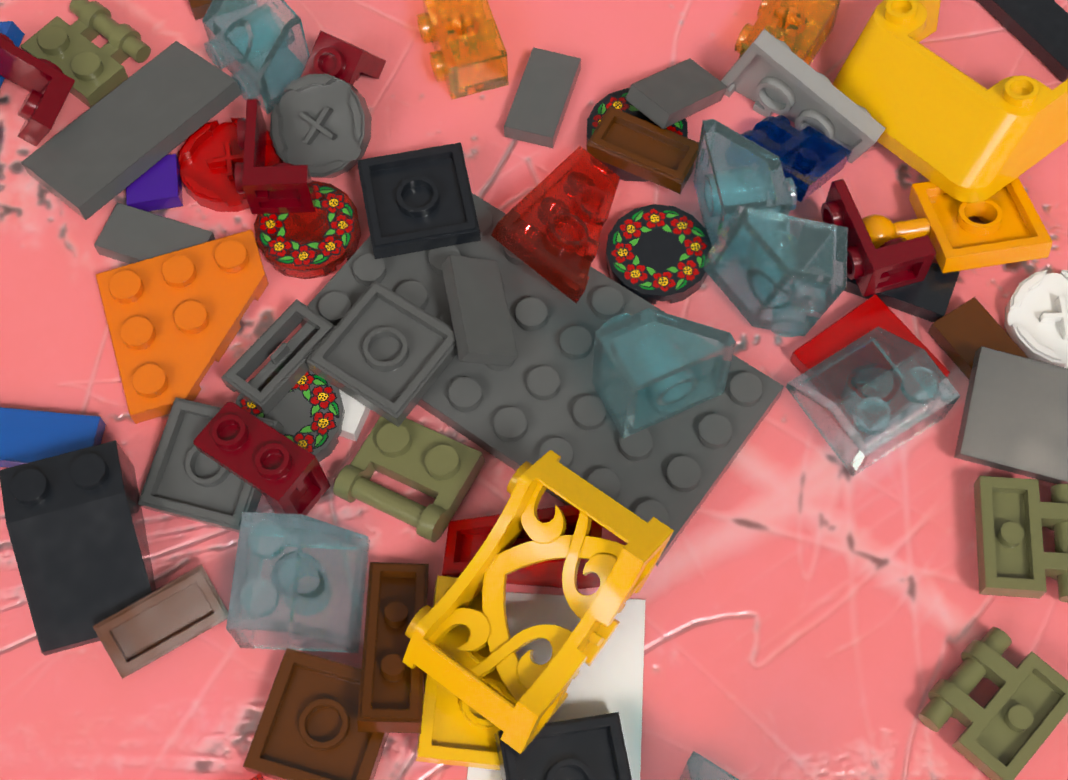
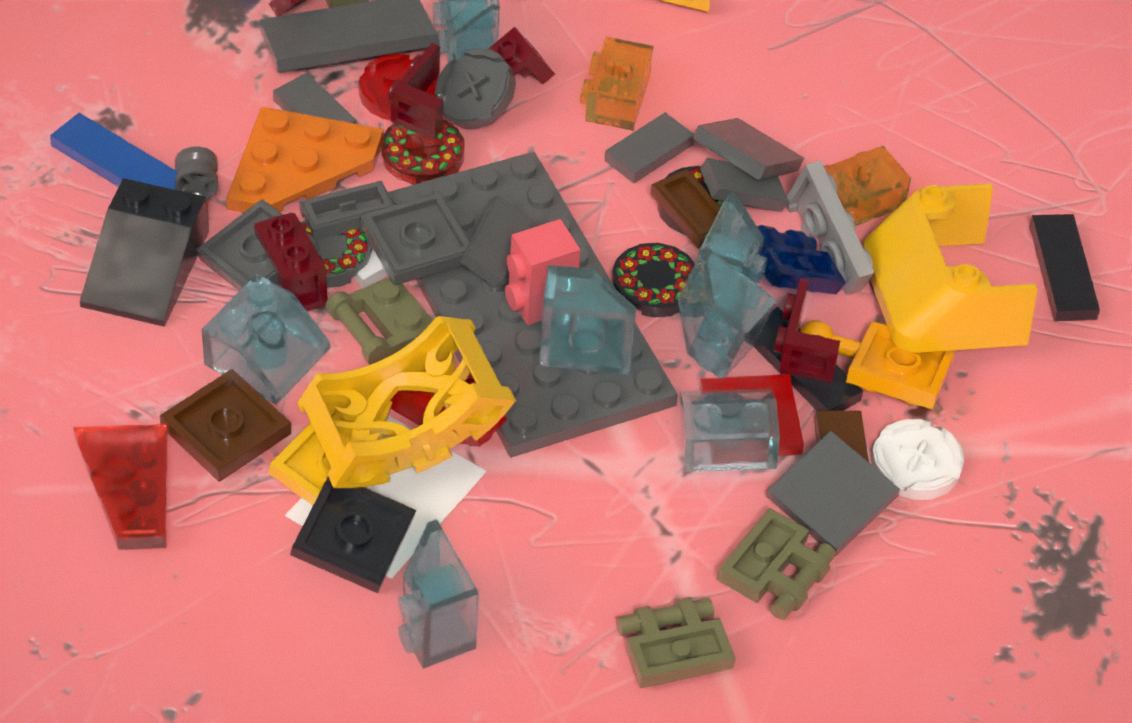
camera: 25 degrees right, 15 degrees down
reddish brown tile [92,564,231,679] -> none
dark purple tile [126,154,183,212] -> none
black tile [357,142,481,259] -> none
reddish brown tile [357,562,429,734] -> none
clear red wing [491,146,620,304] -> none
none -> dark grey wheel [175,146,218,199]
none -> coral brick [505,219,581,326]
none -> tile [693,118,804,180]

